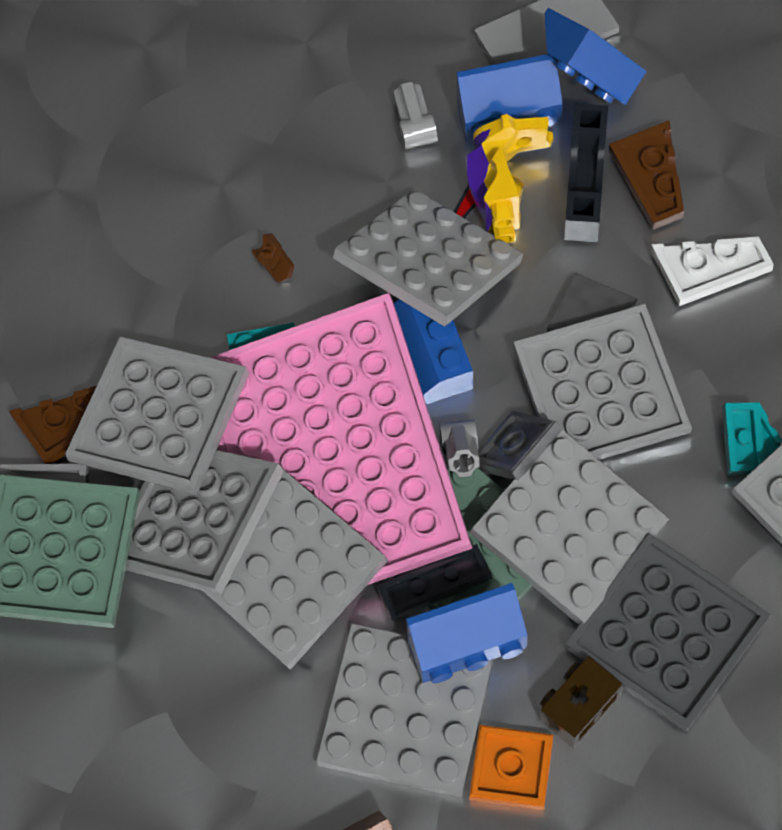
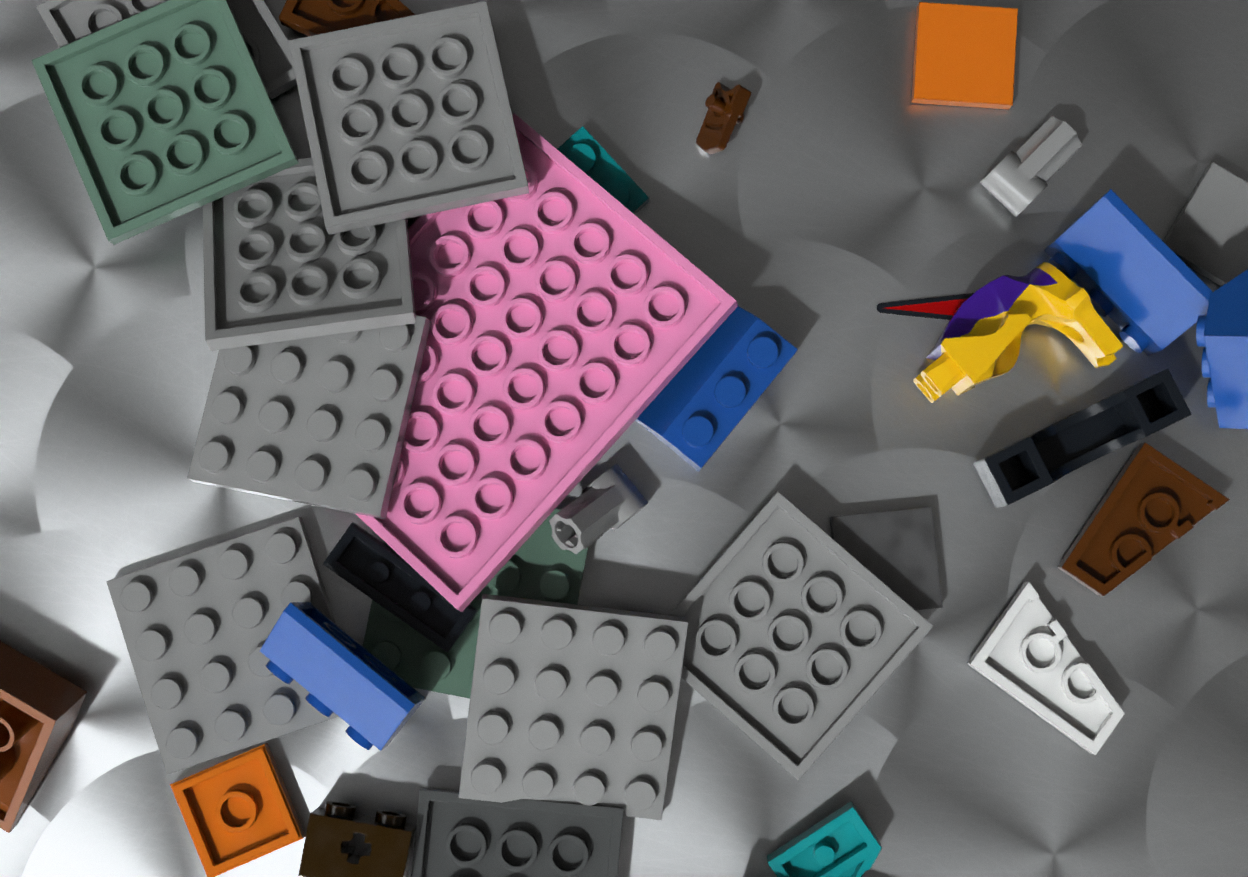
camera: 55 degrees right, 20 degrees up
light grey plate [333,189,523,327] -> none
flat silver tile [478,410,562,480] -> none
none -> orange tile [911,2,1018,110]

